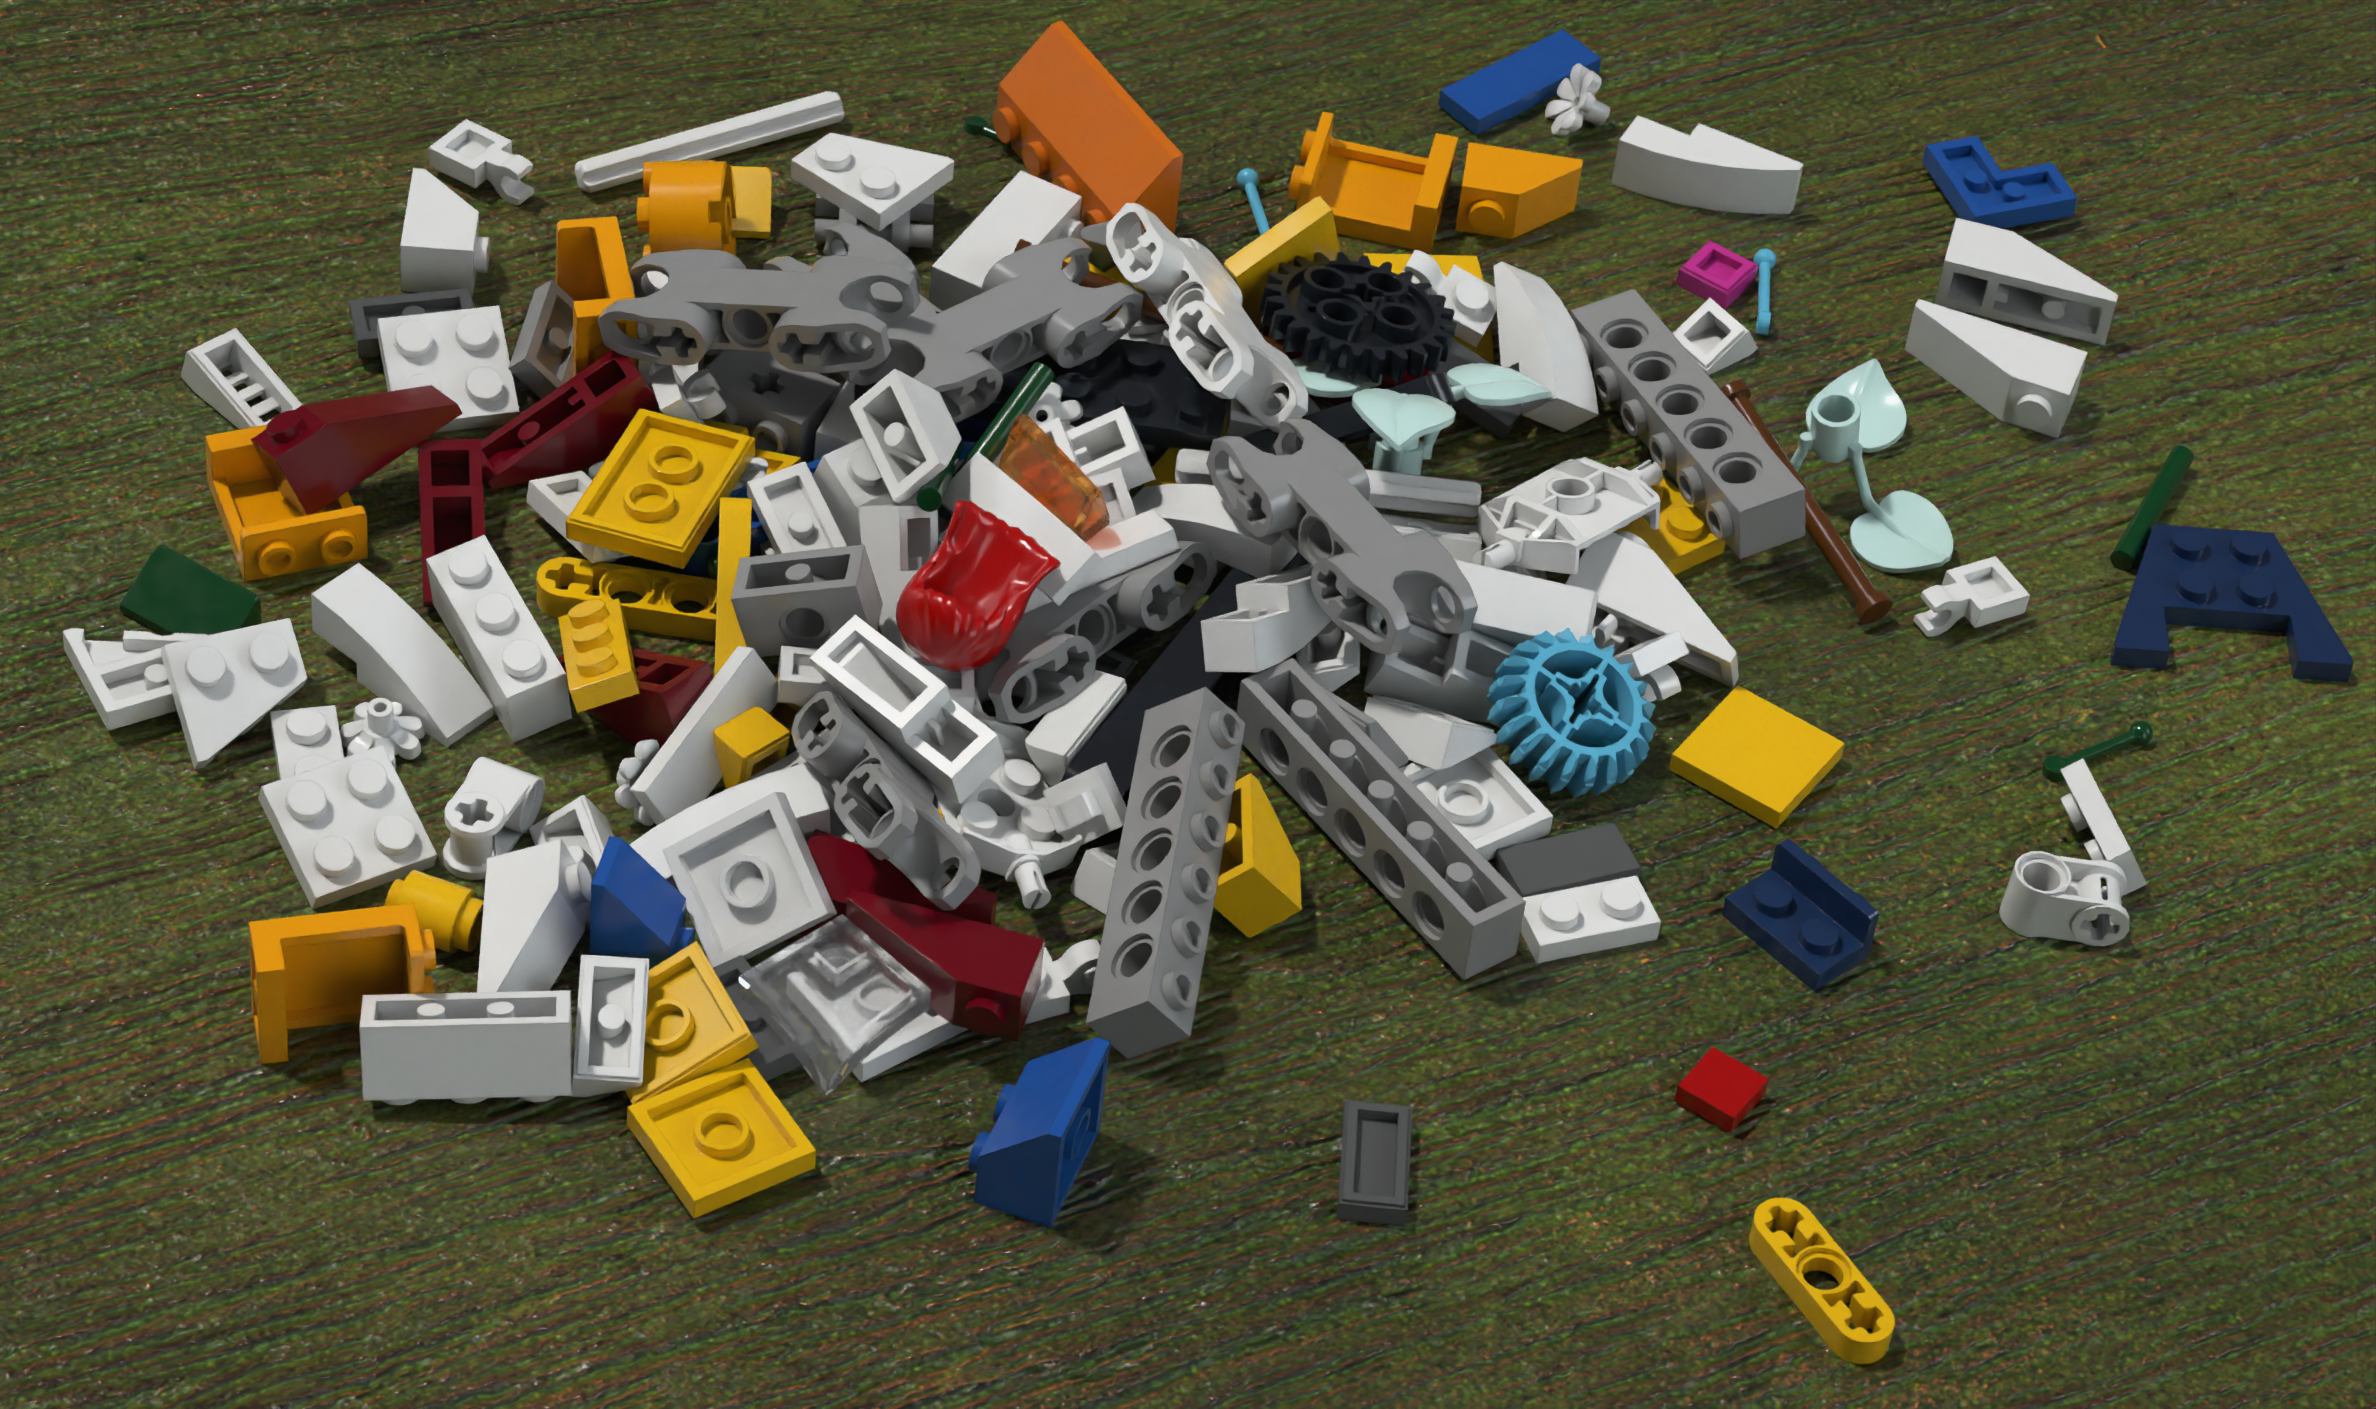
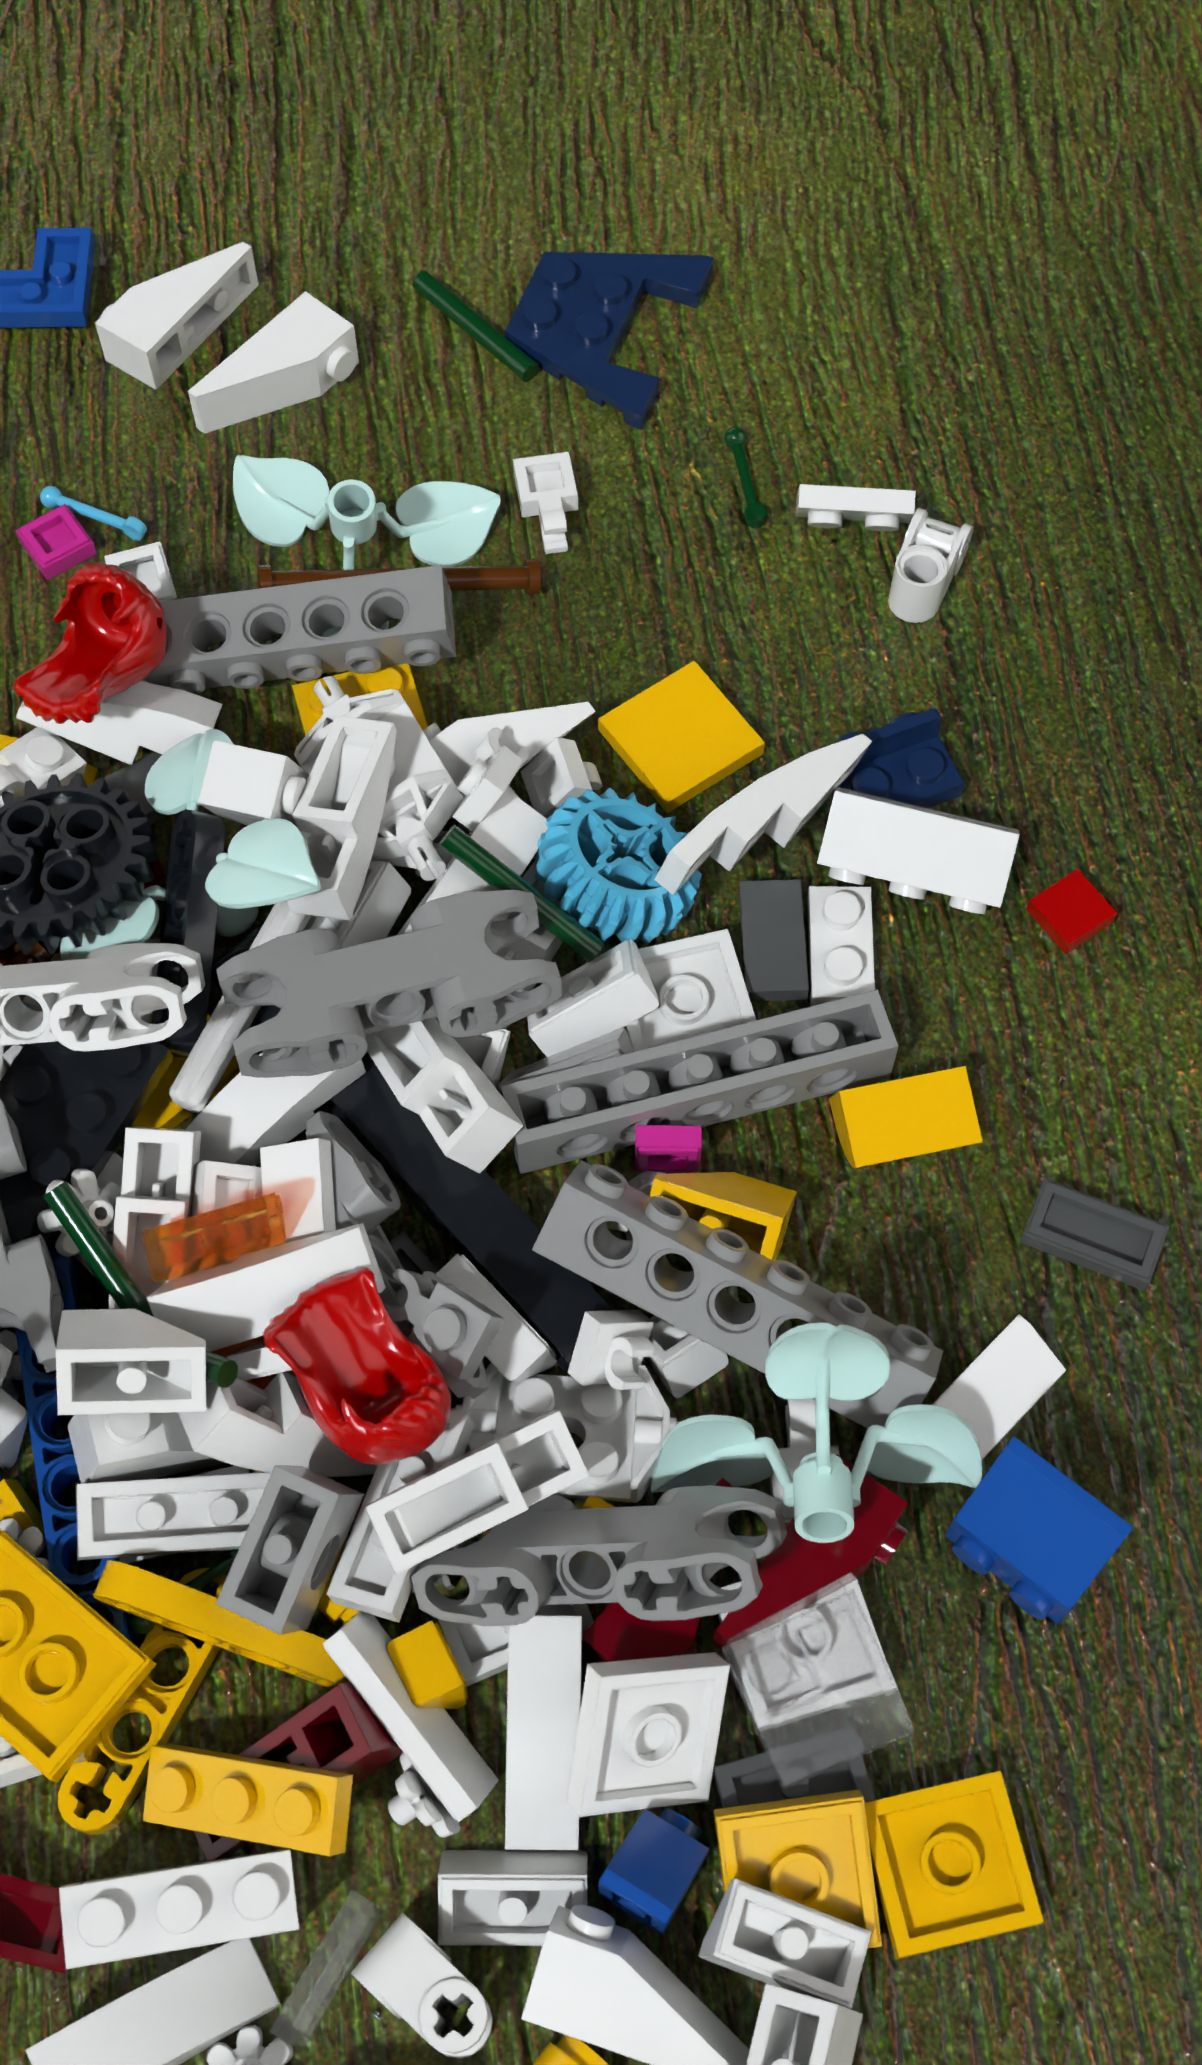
camera: 65 degrees left, 20 degrees up
none -> red piece [14,562,167,724]
none -> white slope [197,740,310,828]
none -> clear tile [269,1889,381,2049]
none -> white slope [286,716,397,921]
none -> light grey plate [382,1269,504,1380]
none -> dark green bar [439,825,604,962]
none -> white plate [453,727,529,831]
none -> dark pink tile [635,1125,702,1173]
none -> light aqua plant [651,1323,982,1543]
none -> white slope [654,734,872,896]
none -> white brick [817,787,1020,914]
none -> yellow brick [829,1066,983,1168]
none -> white slope [932,1314,1066,1461]

